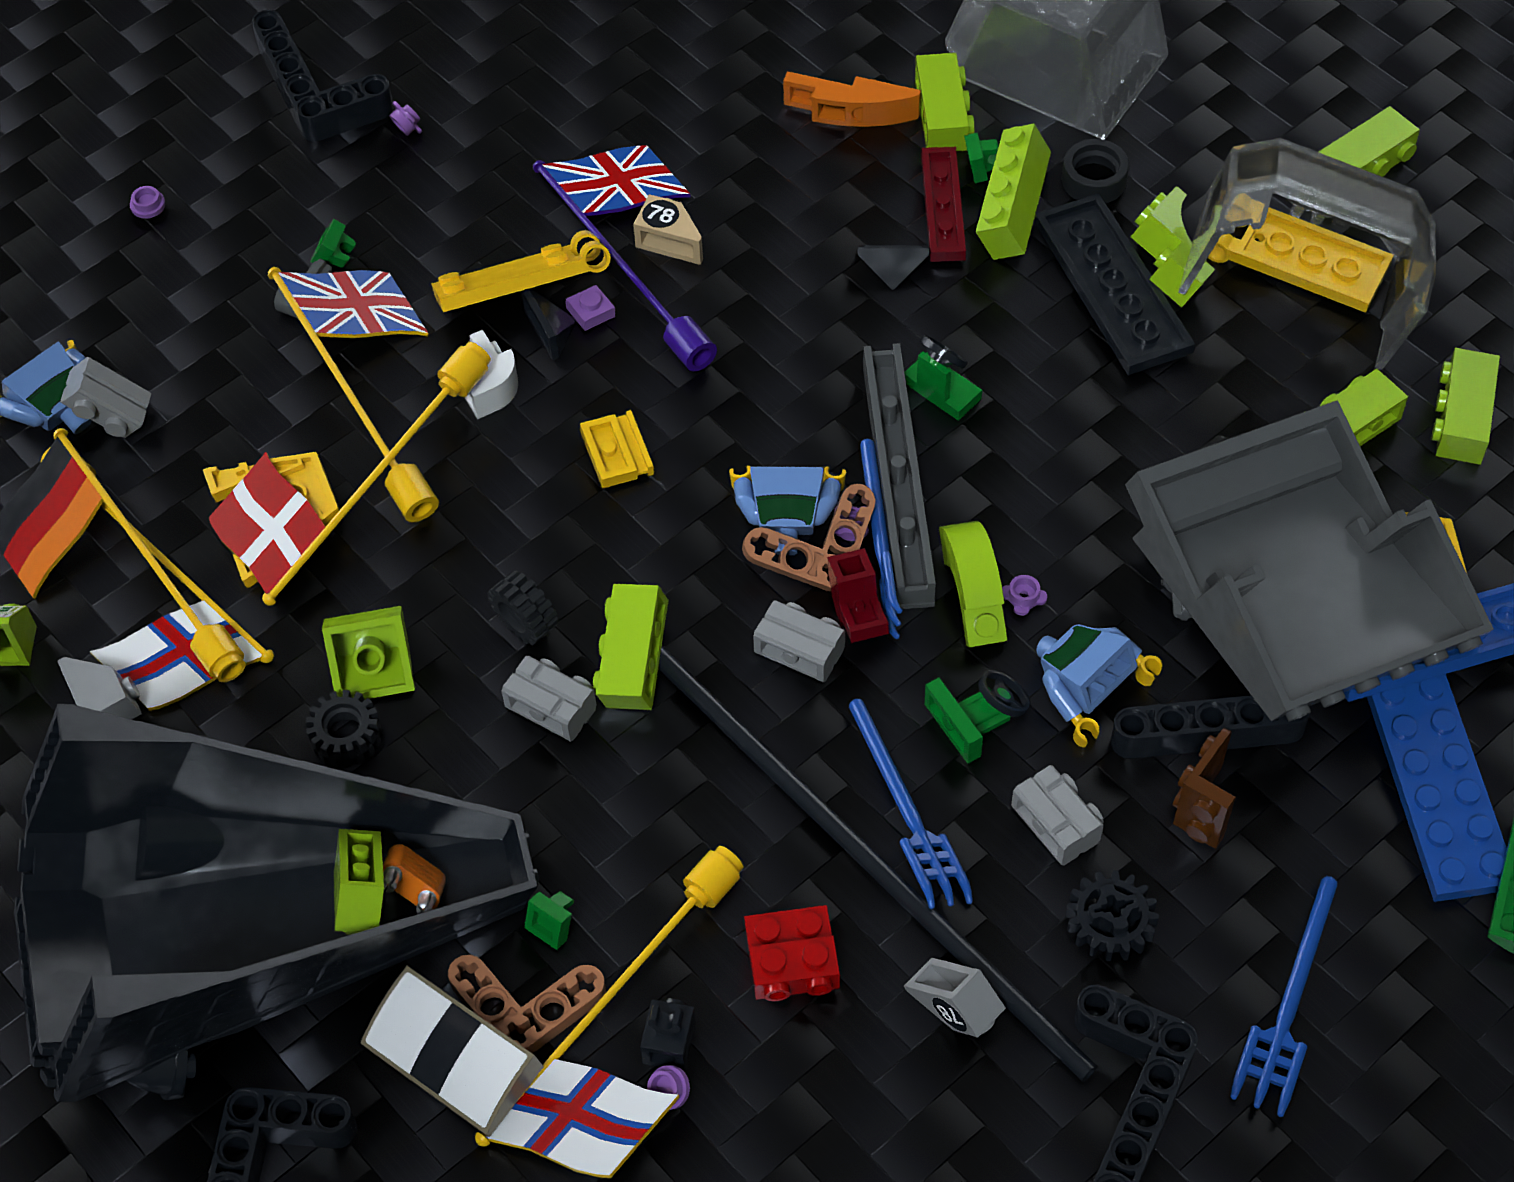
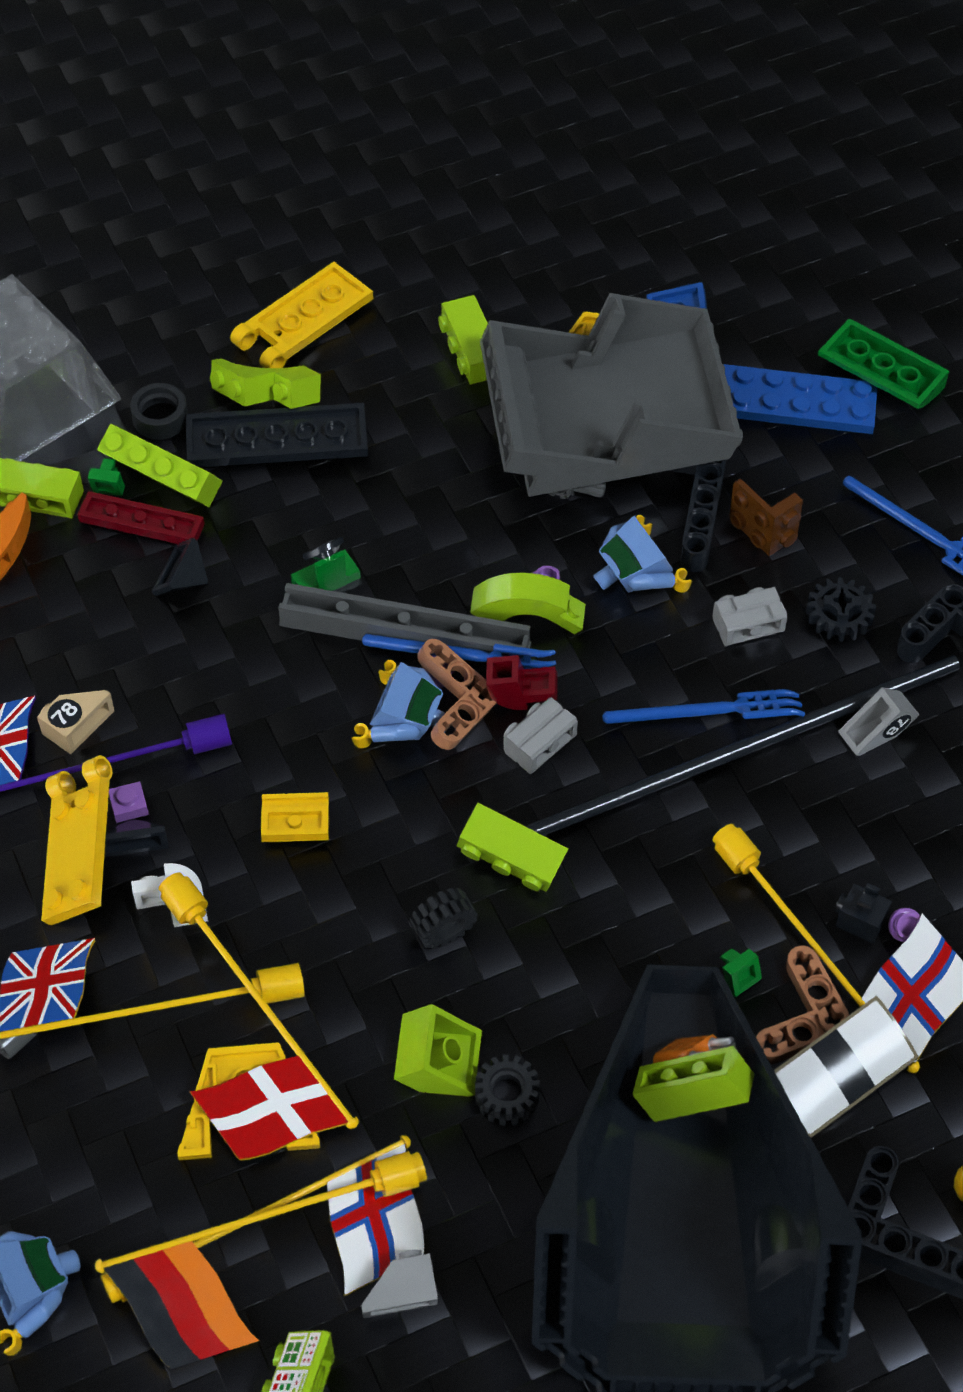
camera: 75 degrees left, 0 degrees up
light grey brick [60,357,152,438] -> none
light grey brick [501,656,597,742] -> none
red plate [744,905,840,1001] -> none
green piece [924,670,1030,764] -> none
clear windscreen [1178,138,1437,370] -> none
lime brick [1310,106,1420,202] -> none
lime brick [1431,348,1500,465] -> none

